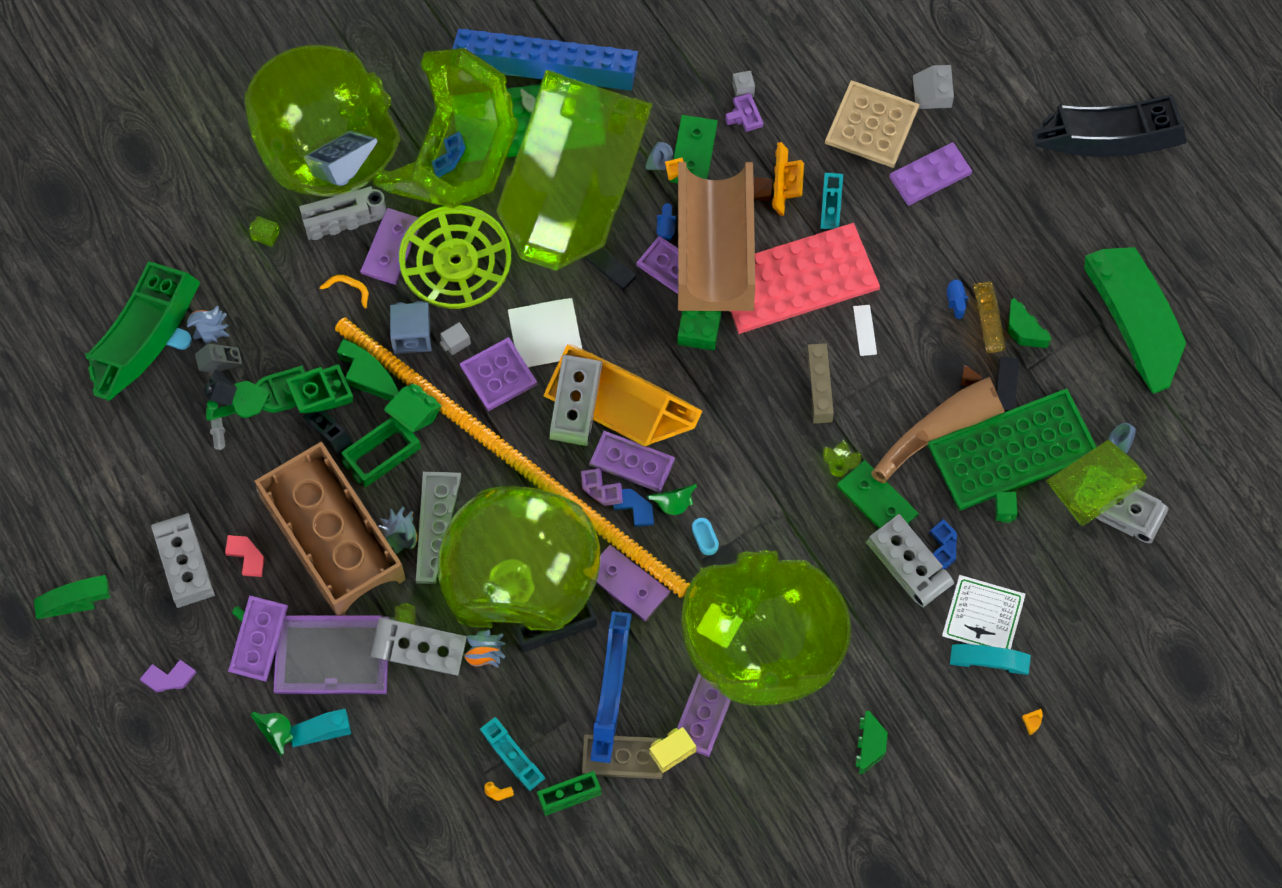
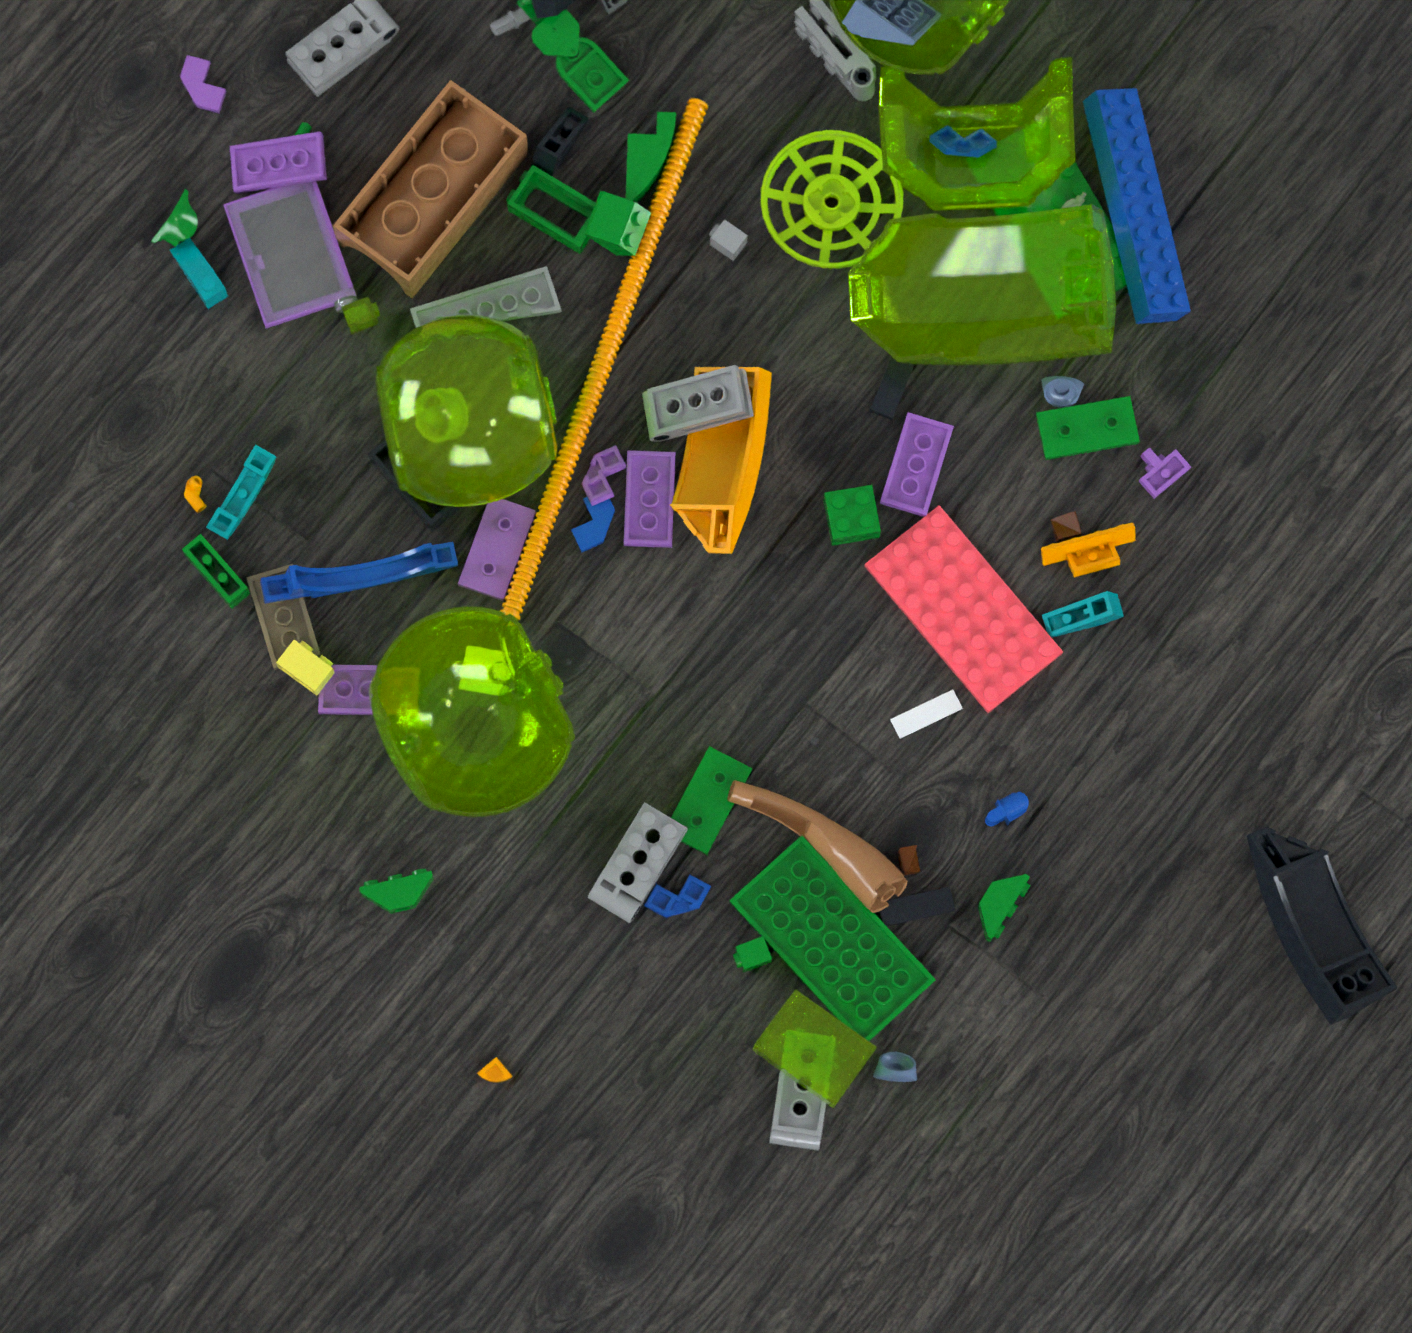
camera: 65 degrees right, 10 degrees up
coral tile [225,535,265,577] -> none
green slope [285,364,353,413] -> none
light orange animal [319,275,369,309] -> none
medium lavender plate [360,208,419,285] -> none
light grey hinge [370,618,467,676] -> none
sand blue hair [378,507,417,554] -> none
sand blue slope [390,301,432,354] -> none
medium lavender plate [460,337,537,411] -> none
sand blue hair [463,630,506,668] -> none
white sticker [508,298,582,367] -> none
green hat [647,484,697,515] -> none
blue arm [656,203,676,242] -> none
light orange tile [665,157,683,180] -> none
medium nougat piece [678,162,755,311] -> none
medium azure tile [692,518,719,555] -> none
light grey brick [732,70,755,97] -> none
dark tan arch [807,343,834,423] -> none
clear neon green plate [823,441,861,477] -> none
tan plate [825,80,920,168] -> none
medium lavender plate [889,142,972,206] -> none
light grey slope [913,65,954,109] -> none
white sticker [942,575,1026,649] -> none
teal slope [950,644,1031,675] -> none
clear yellow slope [973,281,1005,353] -> none
green slope [1084,247,1186,394] -> none

